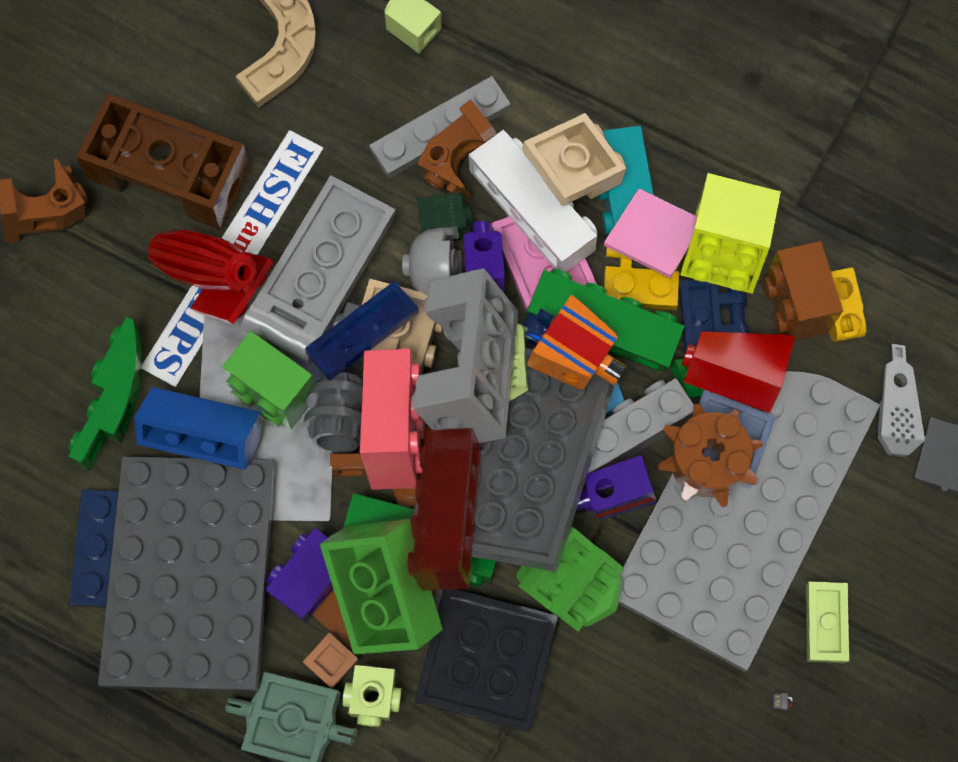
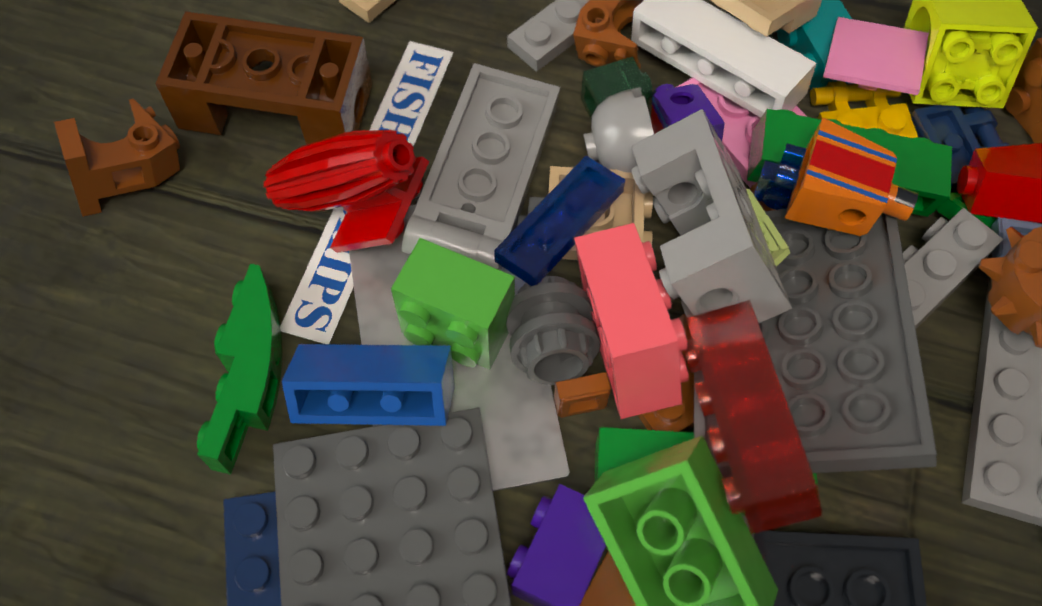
camera: 10 degrees left, 10 degrees down
bright green piece [516,526,624,632] -> none
dark purple torso [574,455,657,520] -> none

